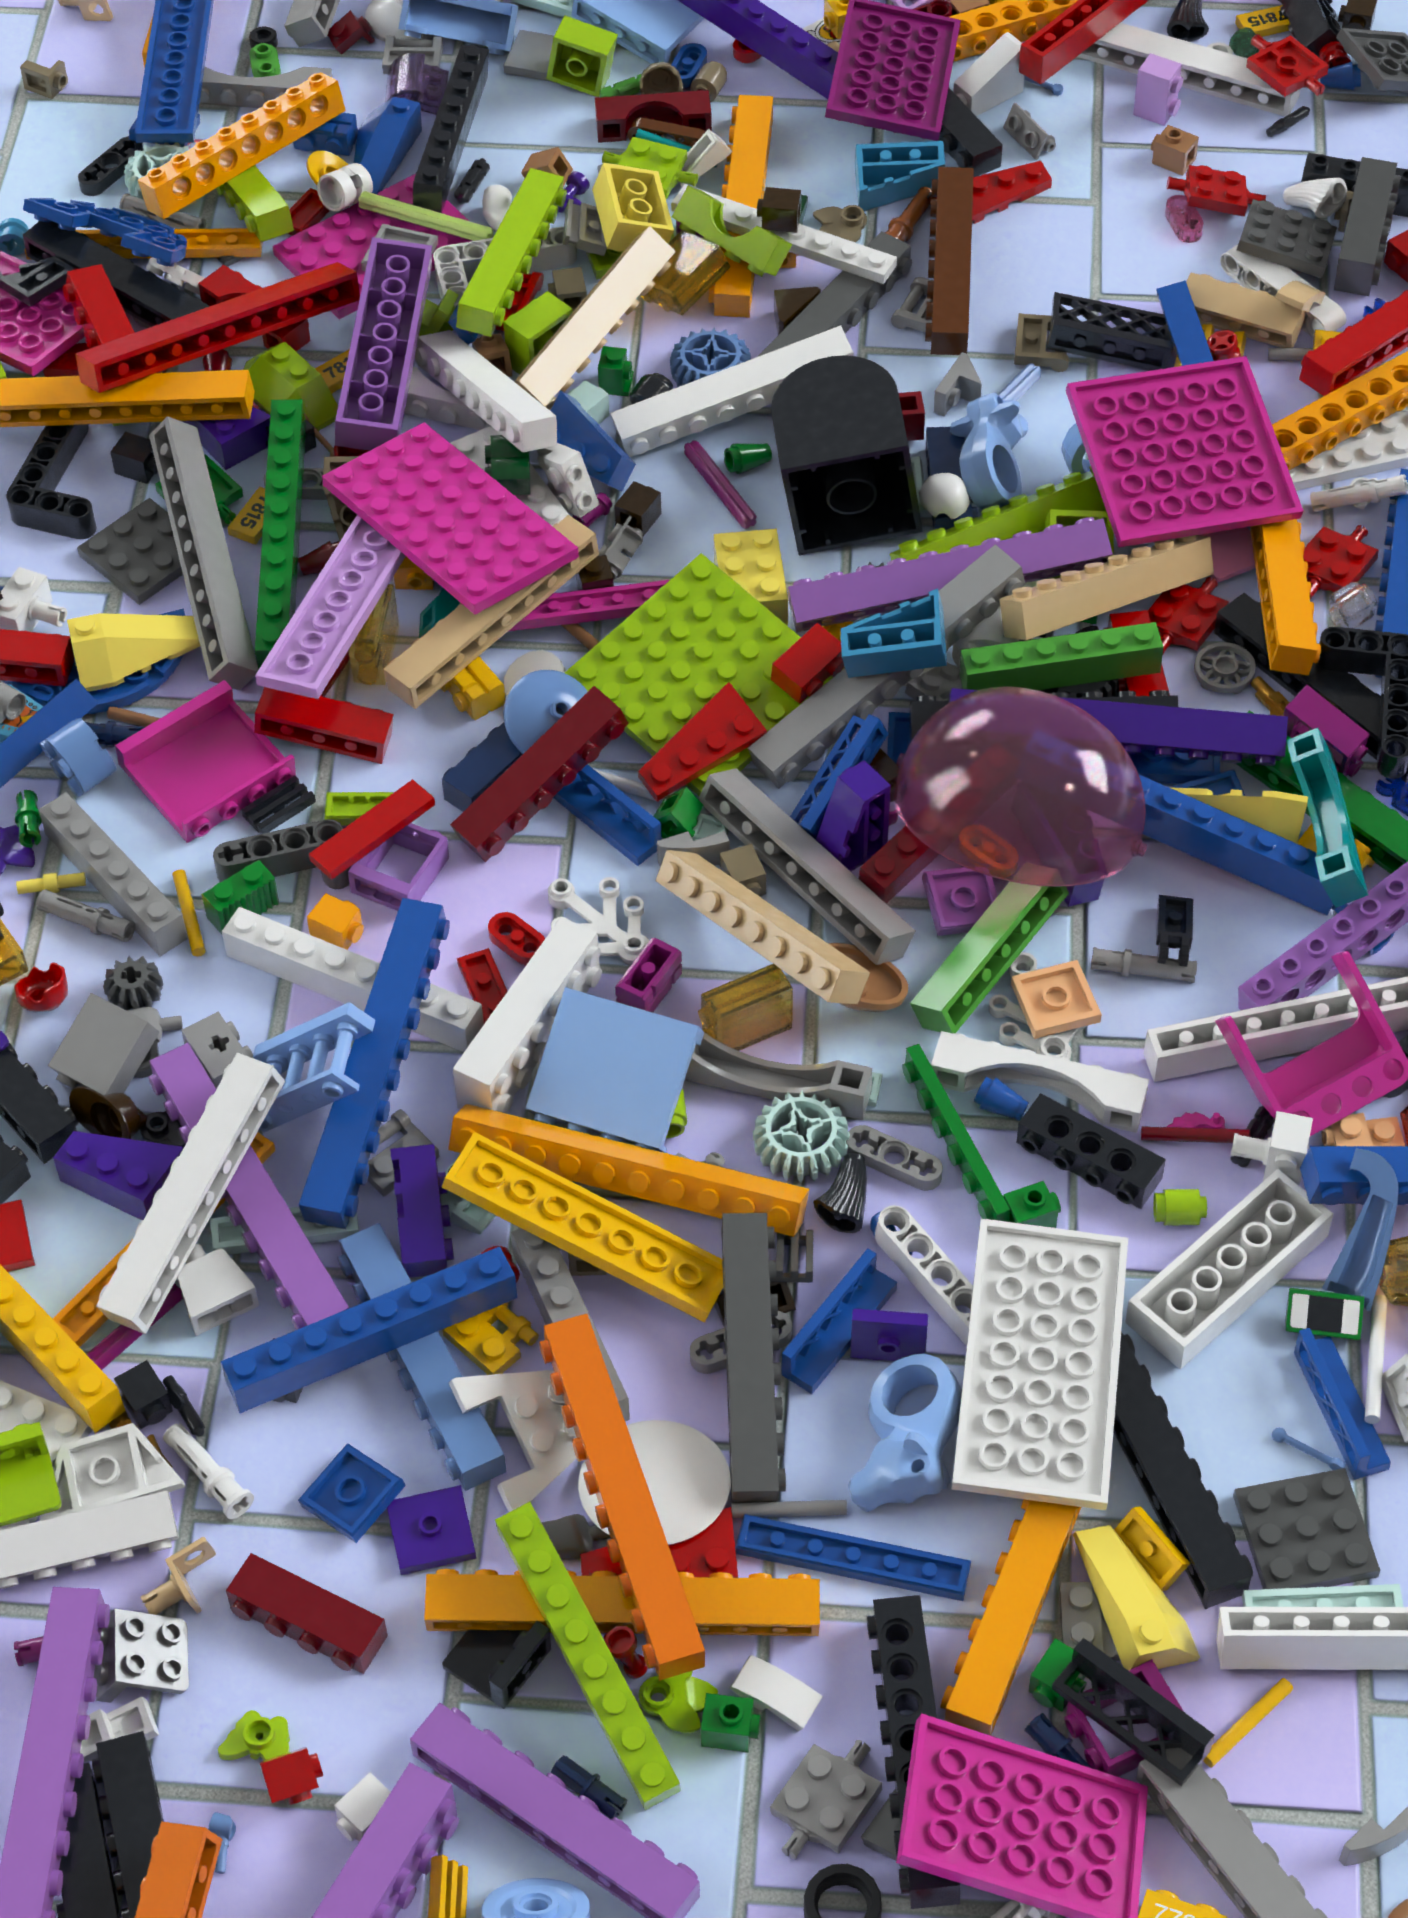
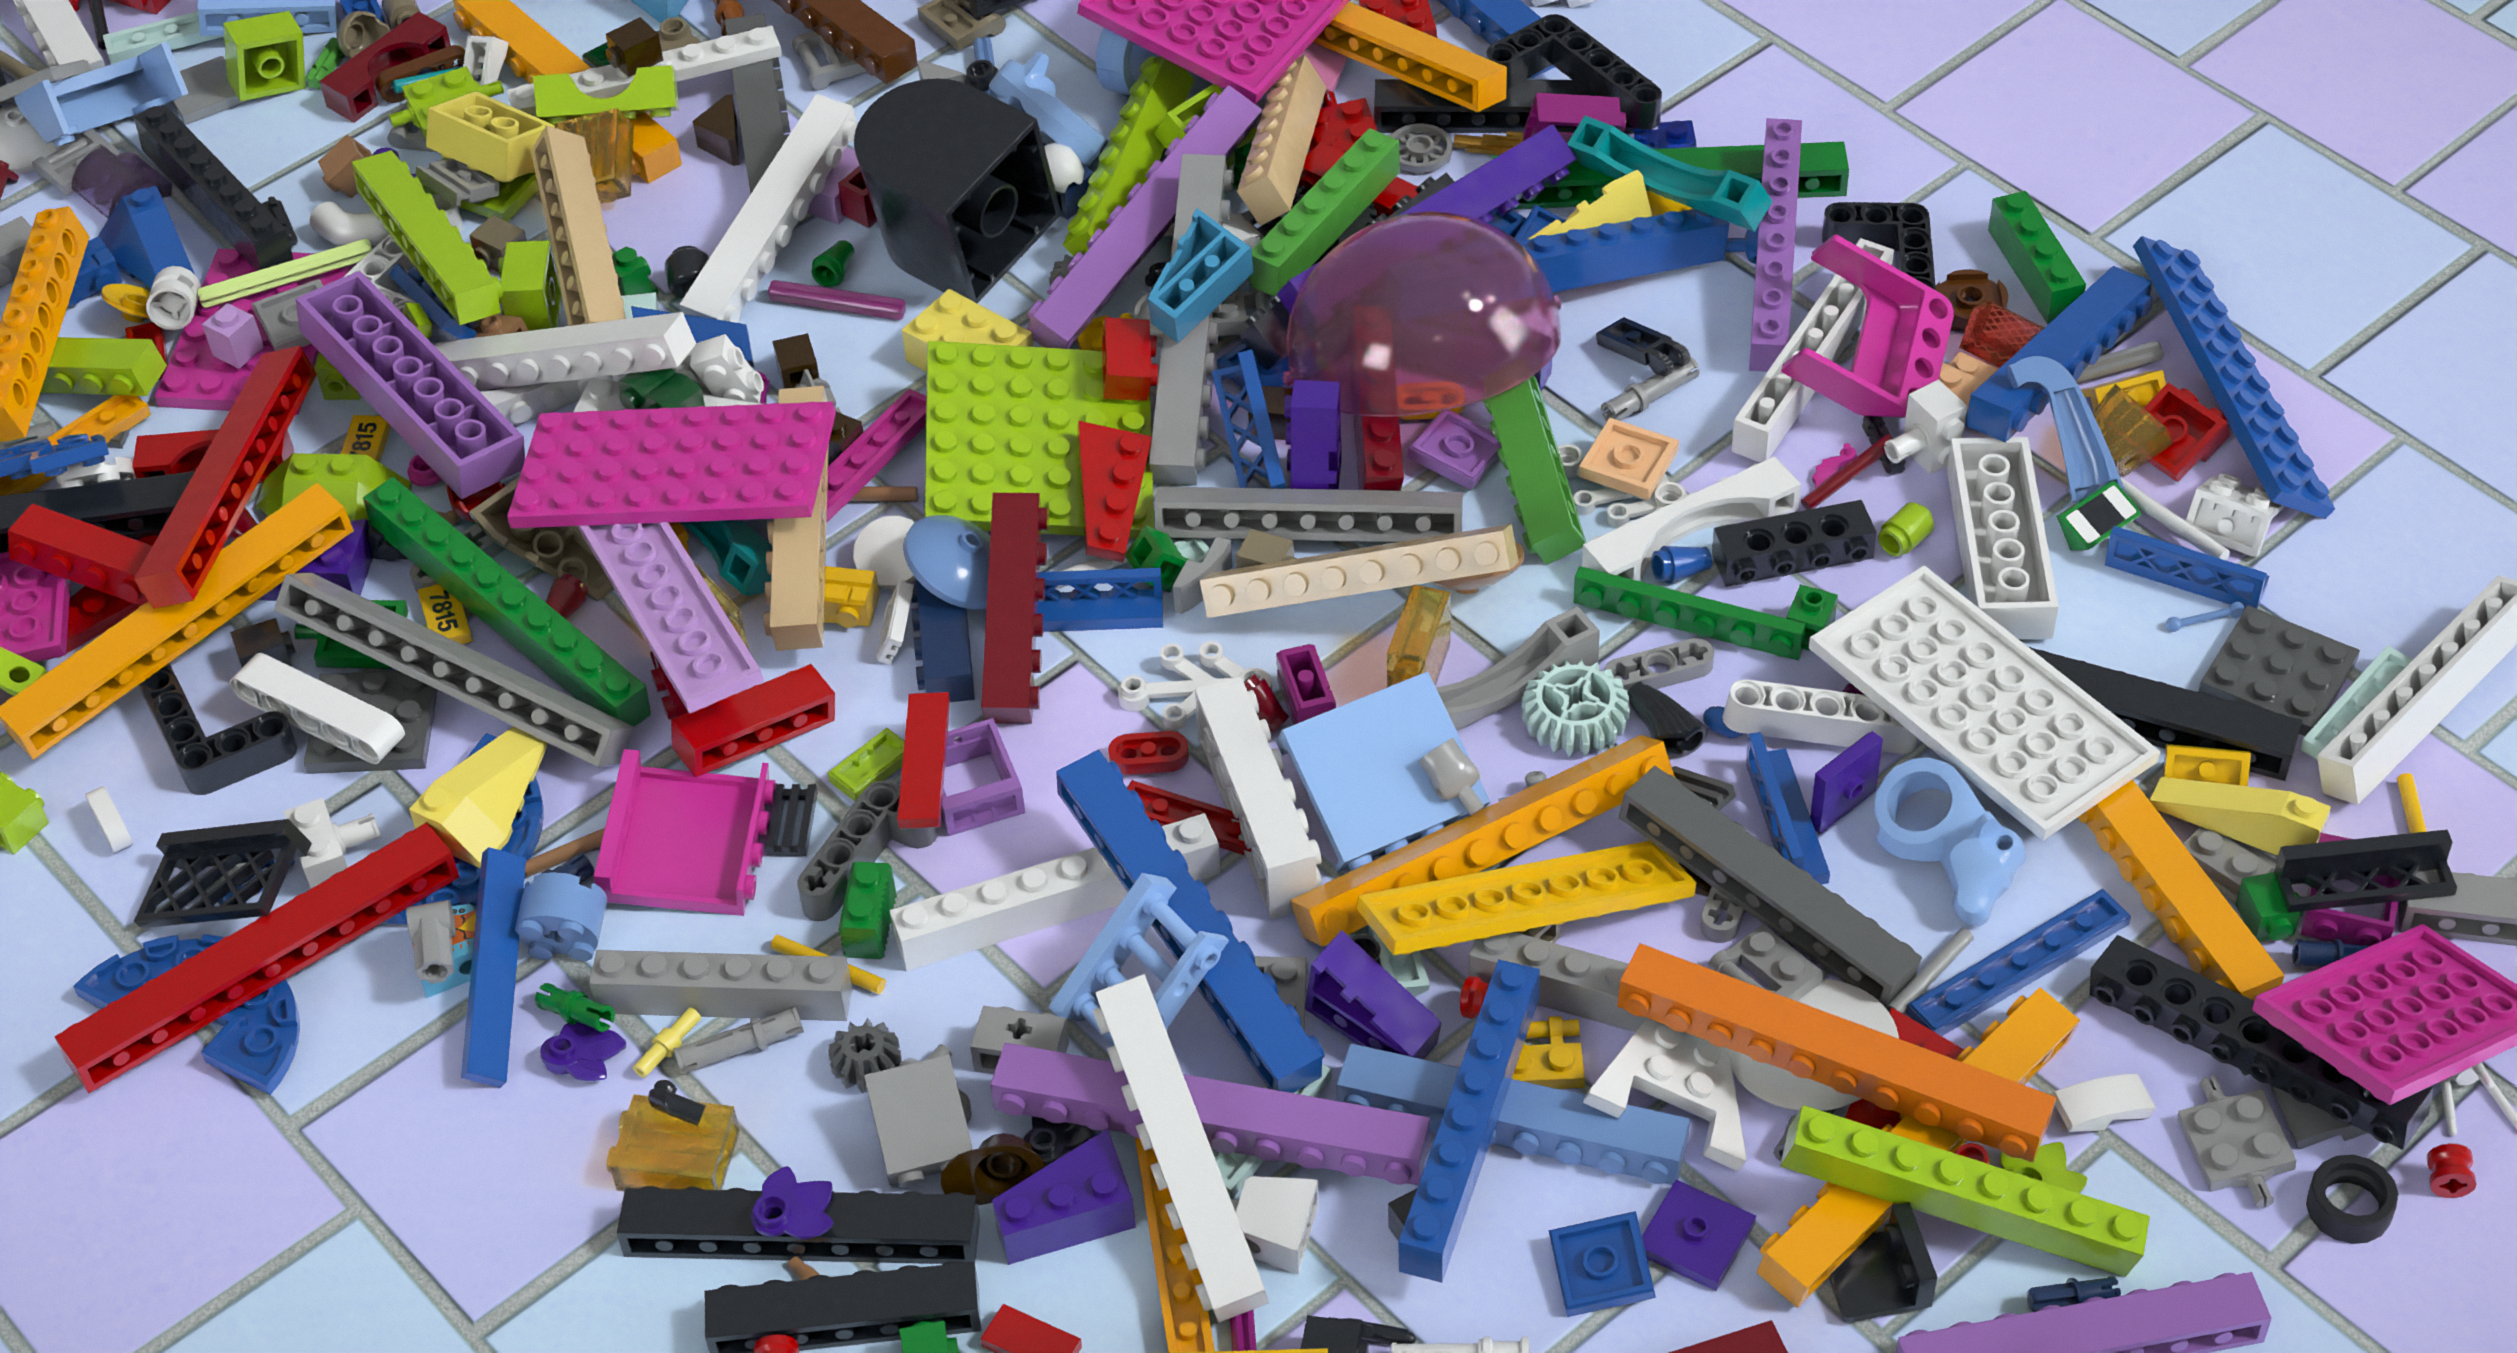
camera: 45 degrees left, 5 degrees down
red hair [14,962,68,1012] -> none
light orange brick [307,893,364,950] -> none
medium blue gear [670,328,751,387] -> none
green brick [700,1693,761,1753] -> none
clear head [1327,582,1377,628] -> none
none -> lavender brick [202,303,264,369]
none -> white beam [229,653,405,764]
none -> white tile [876,580,914,665]
none -> black plate [965,60,998,91]
none -> dark red cone [1244,673,1289,733]
none -> light grey piece [1418,738,1484,816]
none -> light grey plate [1708,924,1823,1001]

